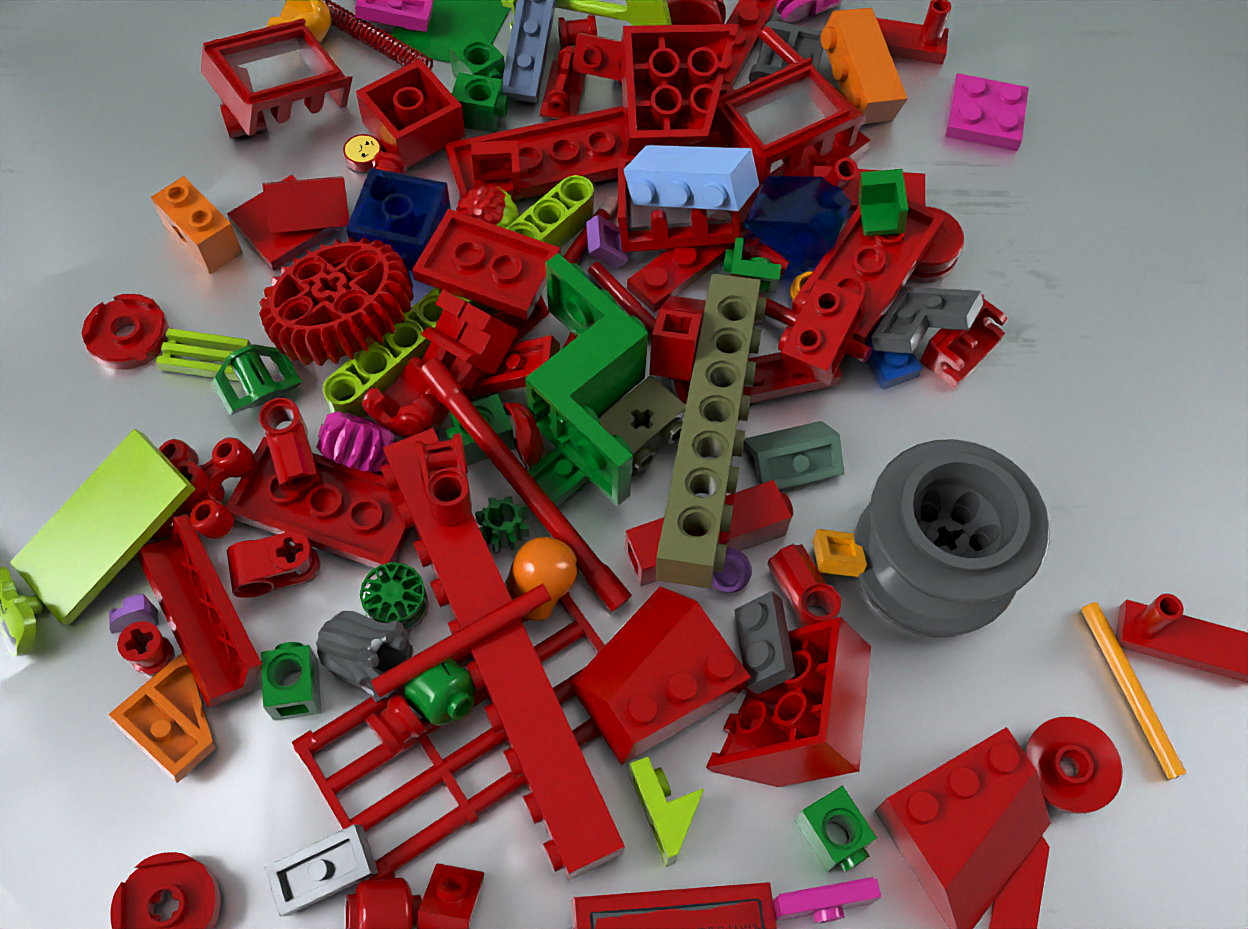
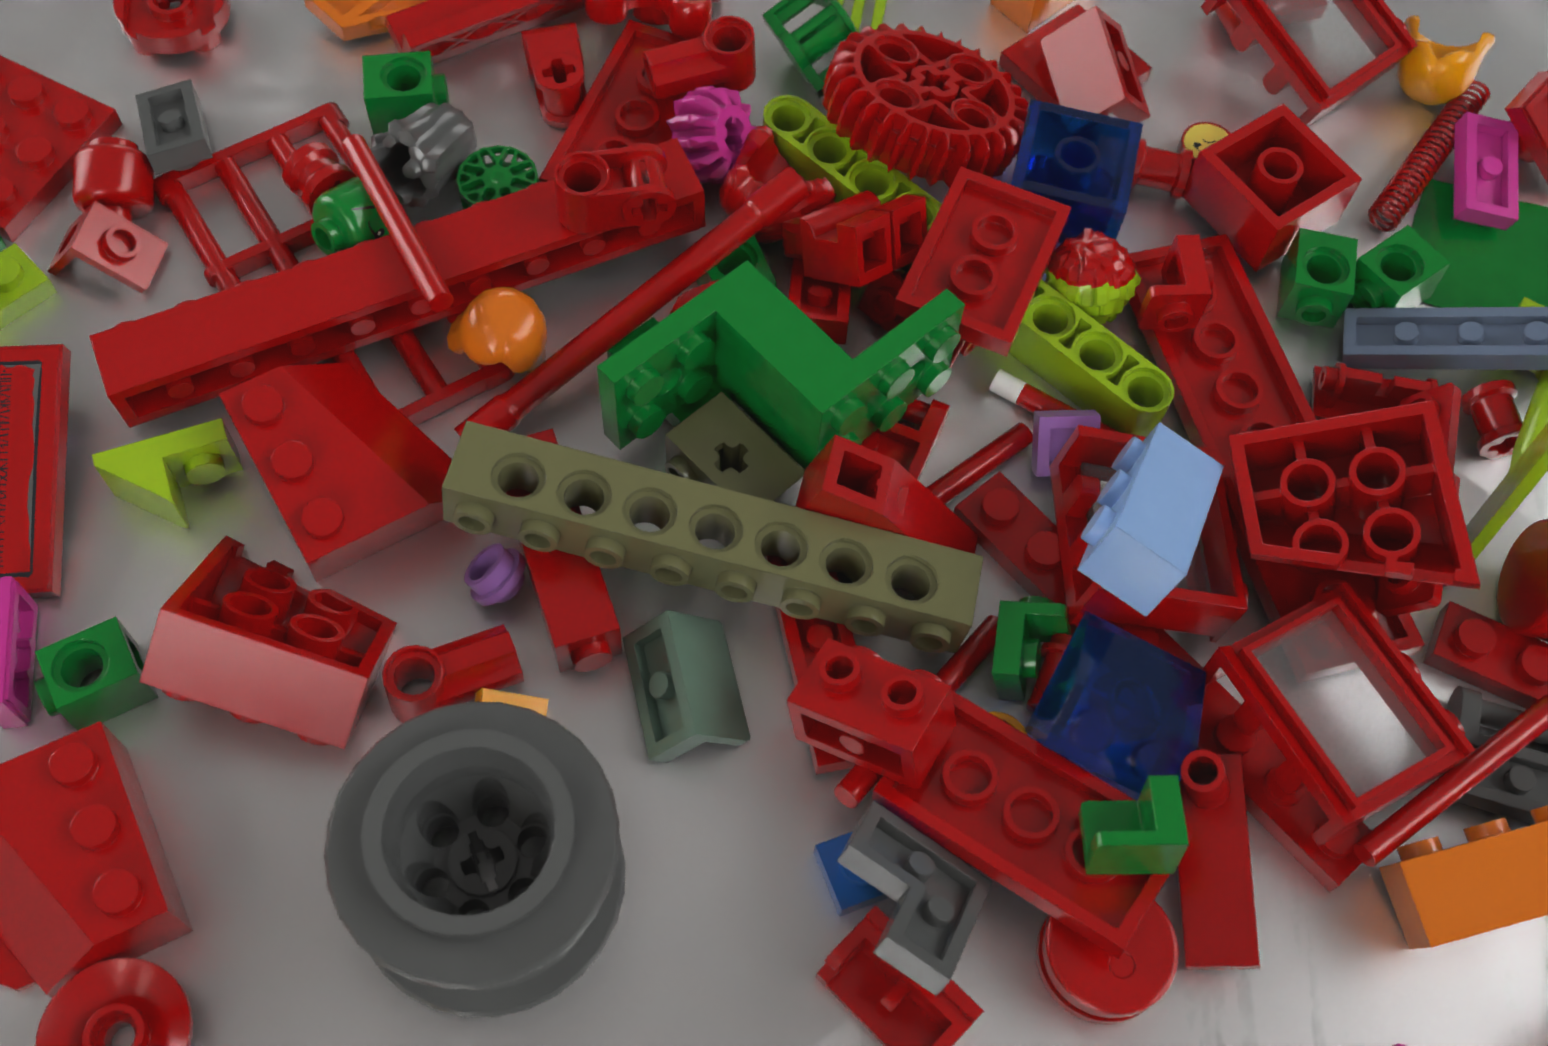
camera: 90 degrees right, 0 degrees up
green gear [475,496,530,553] -> none
dark grey plate [734,591,796,694] -> none

